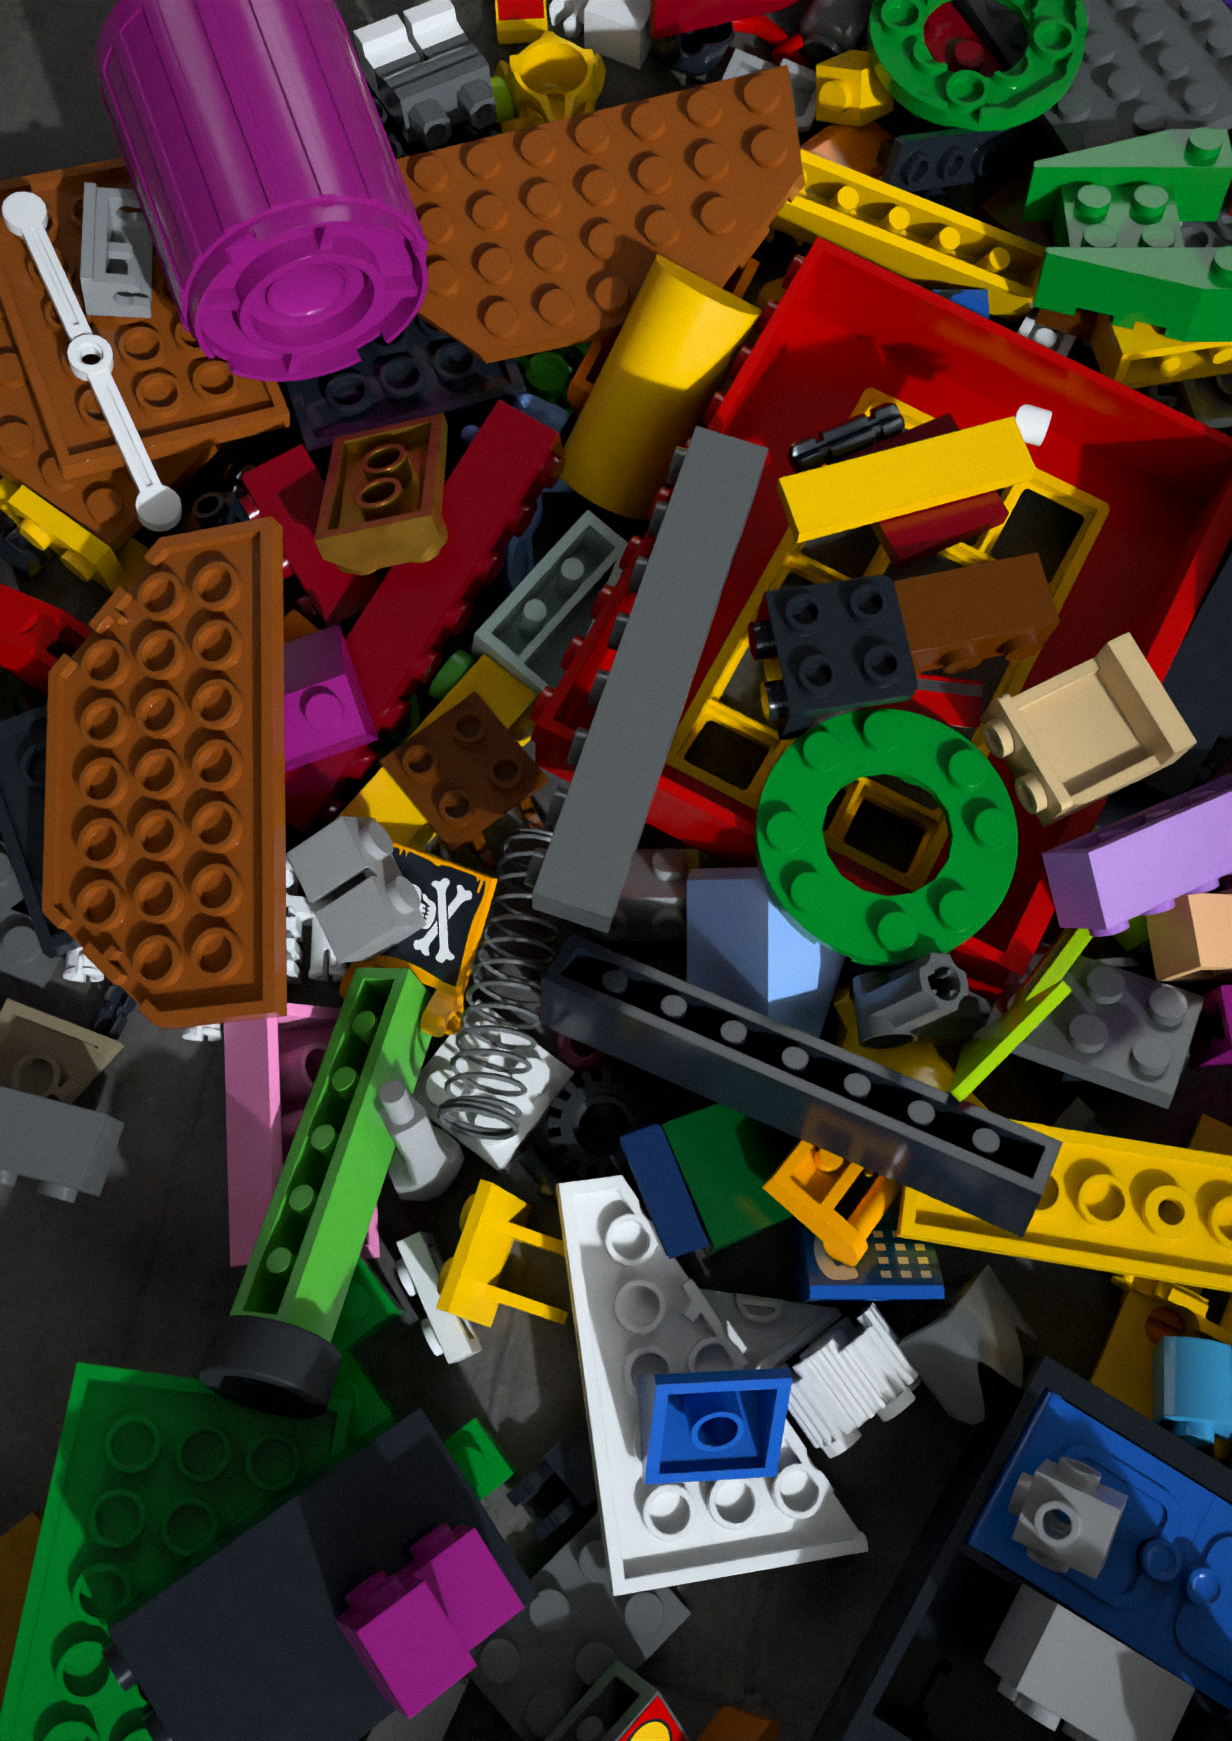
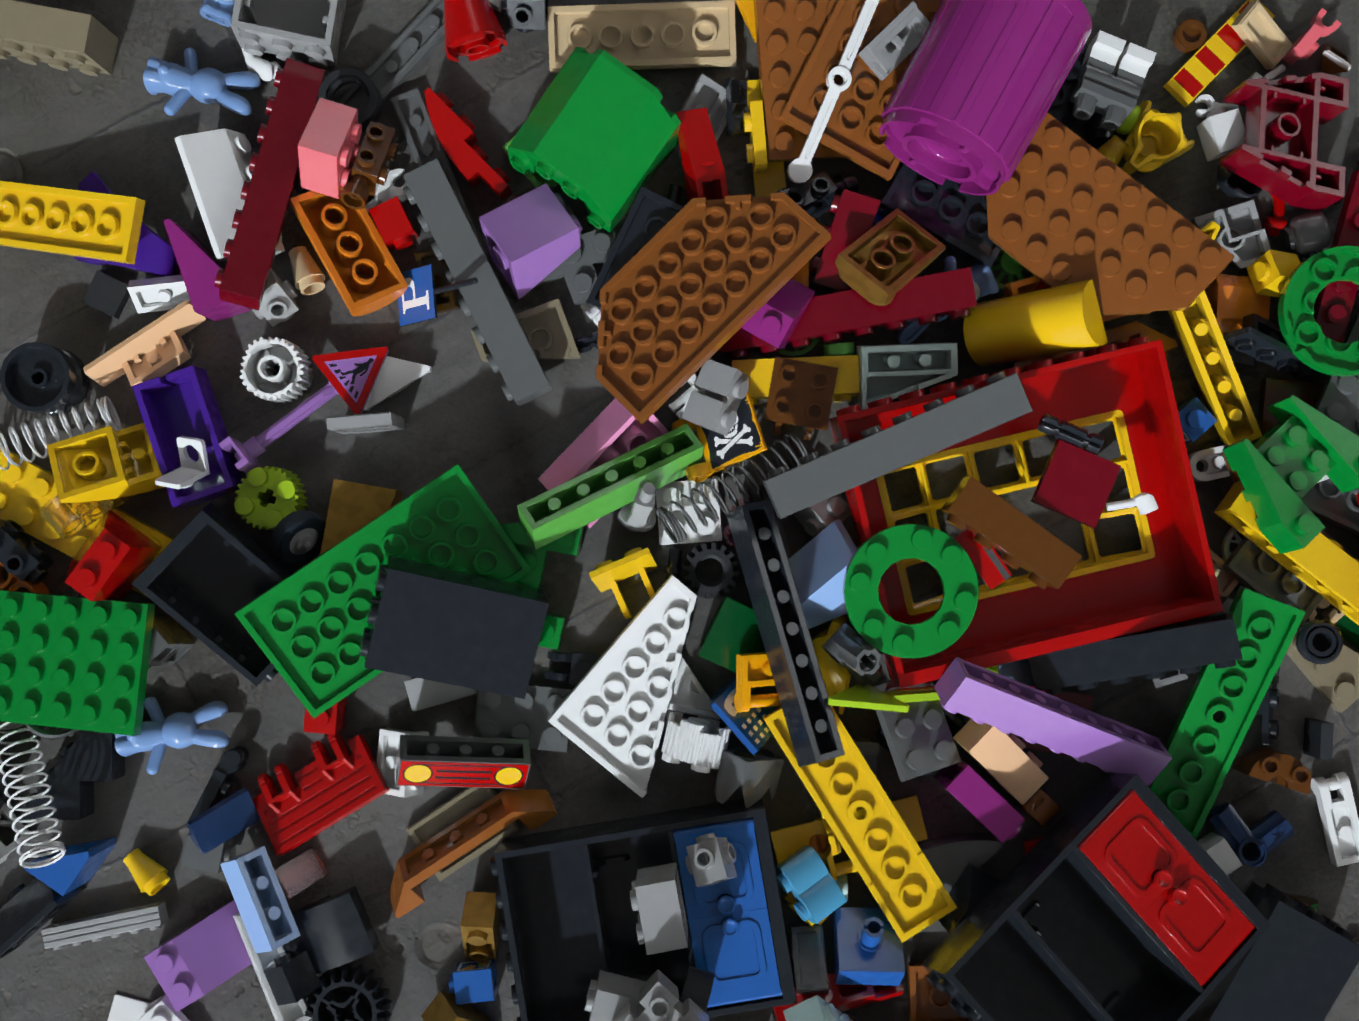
camera: 50 degrees right, 15 degrees up
black tyre [199,1315,343,1418] -> none
magenta brick [335,1522,525,1720] -> none
white plate [395,1231,482,1364] -> none
dark blue slope [619,1119,709,1259] -> none
blue slope [638,1368,793,1485] -> none
black bracket [748,575,918,741] -> none
yellow tile [776,416,1036,544] -> none
tan panel [980,632,1197,828] -> none

